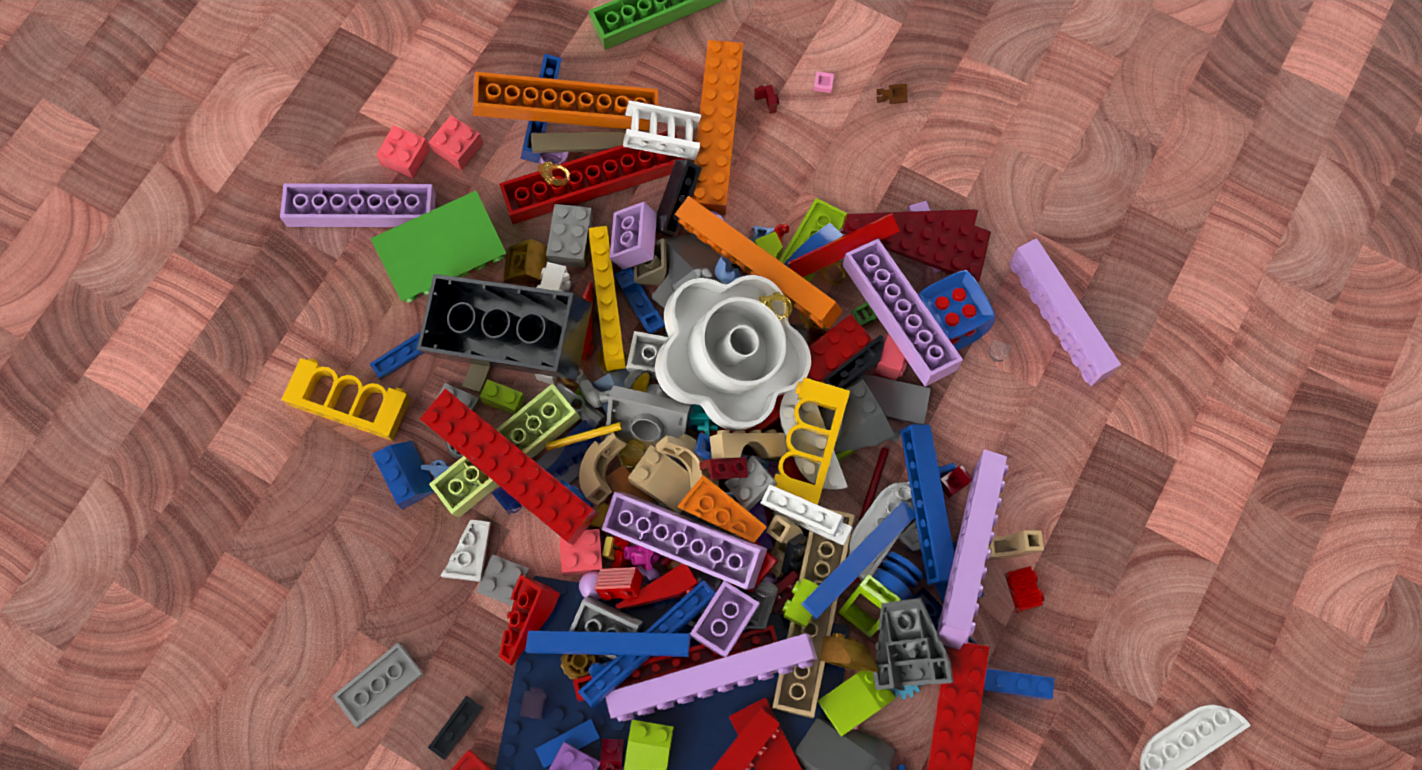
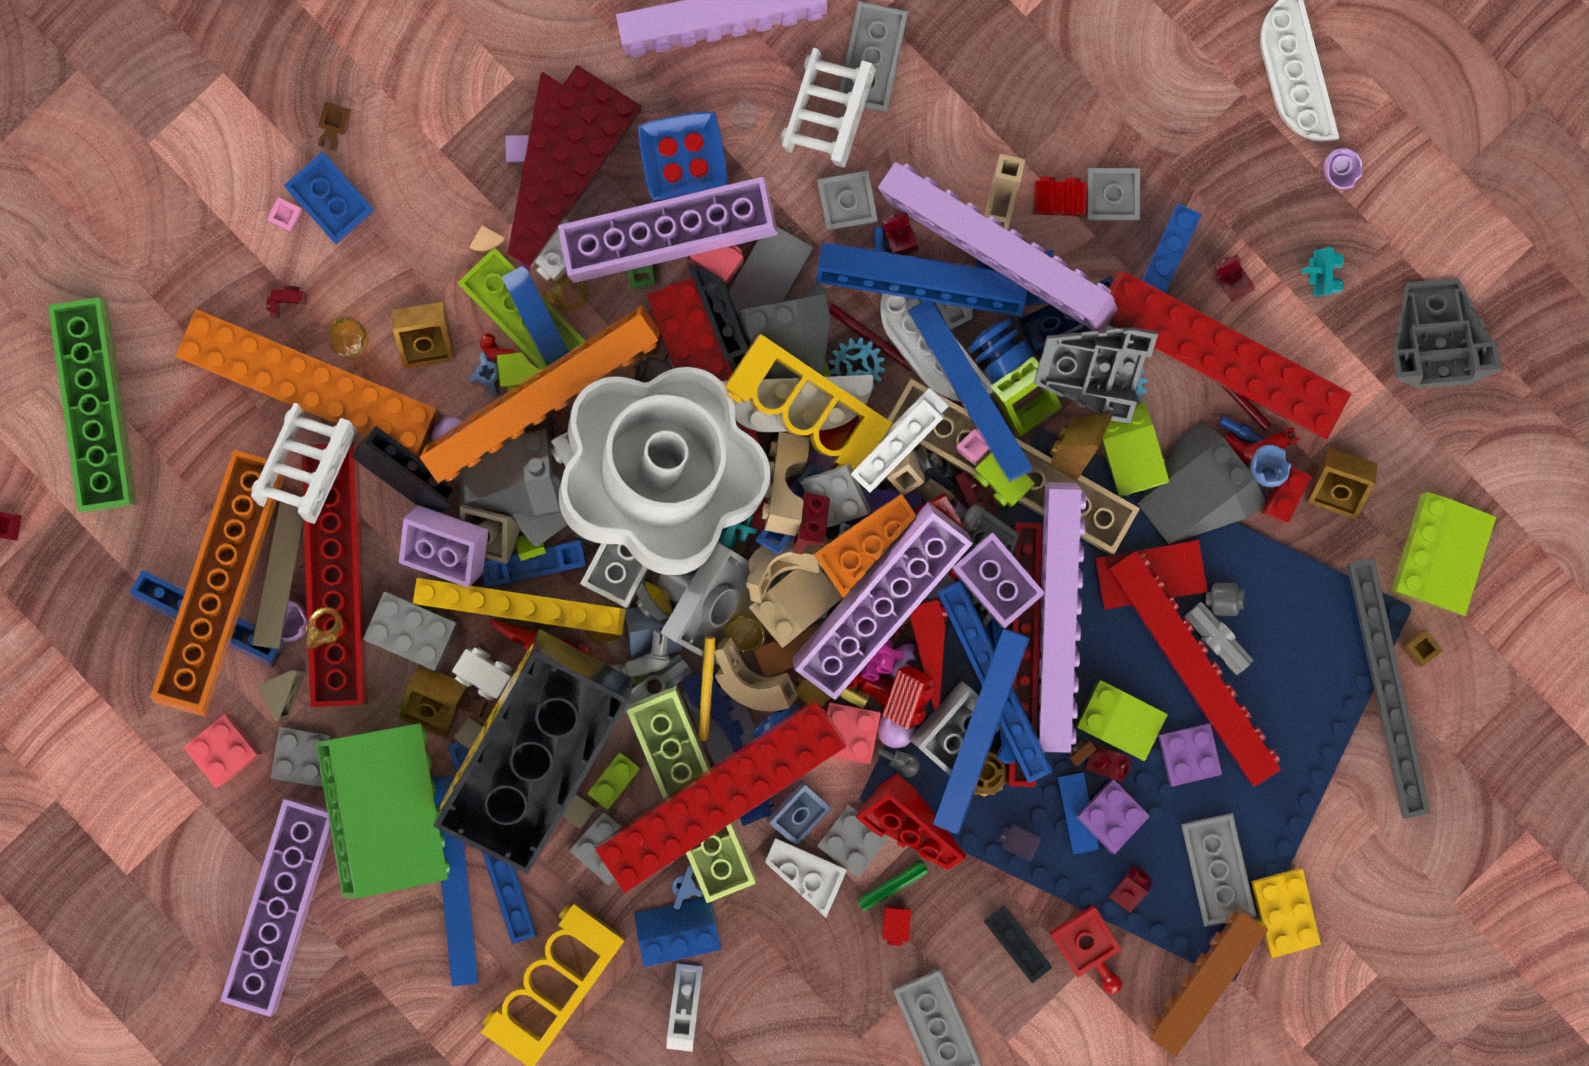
camera: 70 degrees left, 15 degrees up
coral brick [376,125,430,178] -> none
medium blue hair [715,257,743,284] -> none
clear yellow piece [759,292,792,320] -> none
red tile [788,213,900,278] -> none
none -> dark tan slope [258,669,306,721]
none -> light grey plate [270,727,332,787]
none -> blue plate [284,151,375,245]
none -> clear yellow hair [328,317,369,359]
none -> pearl gold slope [392,302,455,369]
none -> blue tile [431,775,479,986]
none -> light nougat tile [469,225,505,252]
none -> lime tile [516,535,546,561]
none -> white slope [667,964,703,1052]
none -> sand blue slope [767,780,832,846]
none -> white fence [781,48,876,168]
none -> light grey plate [817,170,878,232]
none -> medium azure gear [829,338,885,390]
none -> light grey tile [837,1,908,113]
none -> green axle [858,861,928,911]
none -> dark grey piece [876,747,920,778]
none -> red brick [882,906,911,946]
none -> bright pink plate [956,429,991,467]
none -> reddish brown plate [1067,740,1097,766]
none -> light grey plate [1087,168,1140,222]
none -> dark red bracket [1215,255,1254,302]

